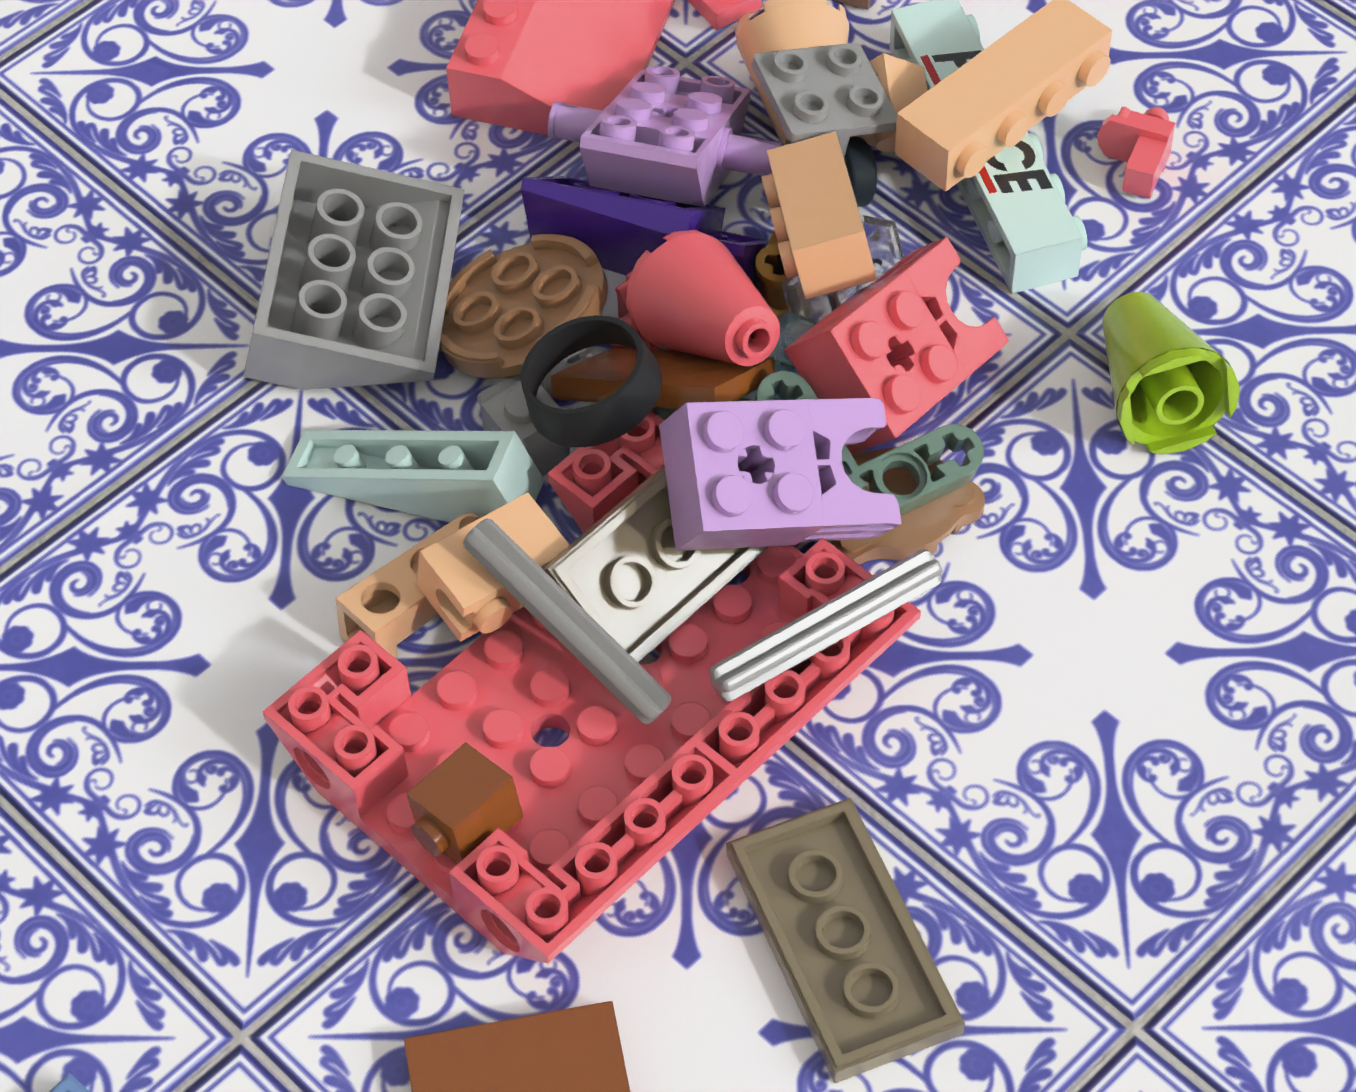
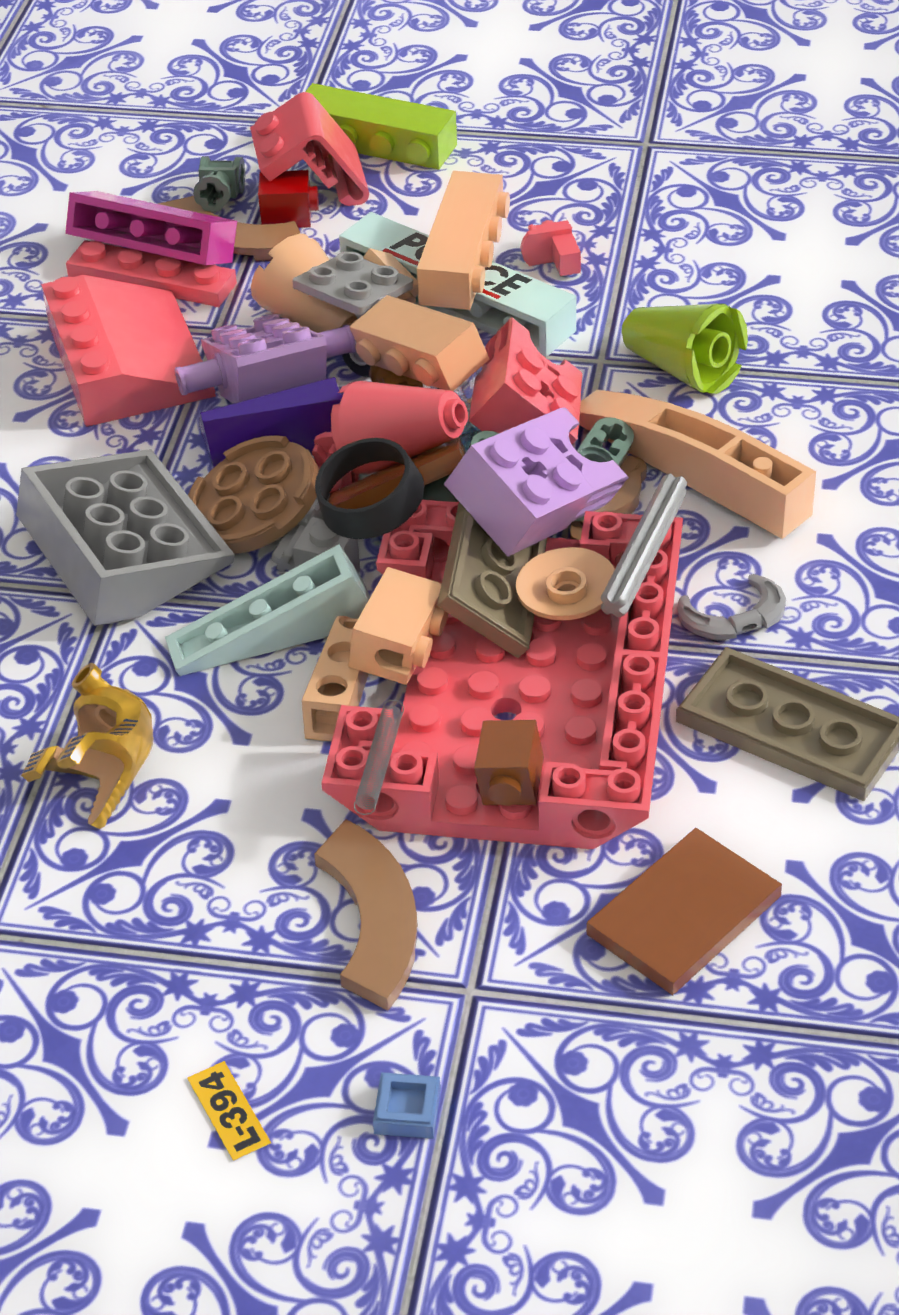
camera: 35 degrees left, 10 degrees down
light grey axle [463,518,672,724] -> none
none -> pearl gold piece [21,663,154,829]
none -> medium nougat tile [314,819,418,1011]
none -> light grey piece [354,700,404,815]
none -> light nougat dish [516,547,615,620]
none -> light nougat slope [579,390,816,539]
none -> light grey piece [677,574,786,640]

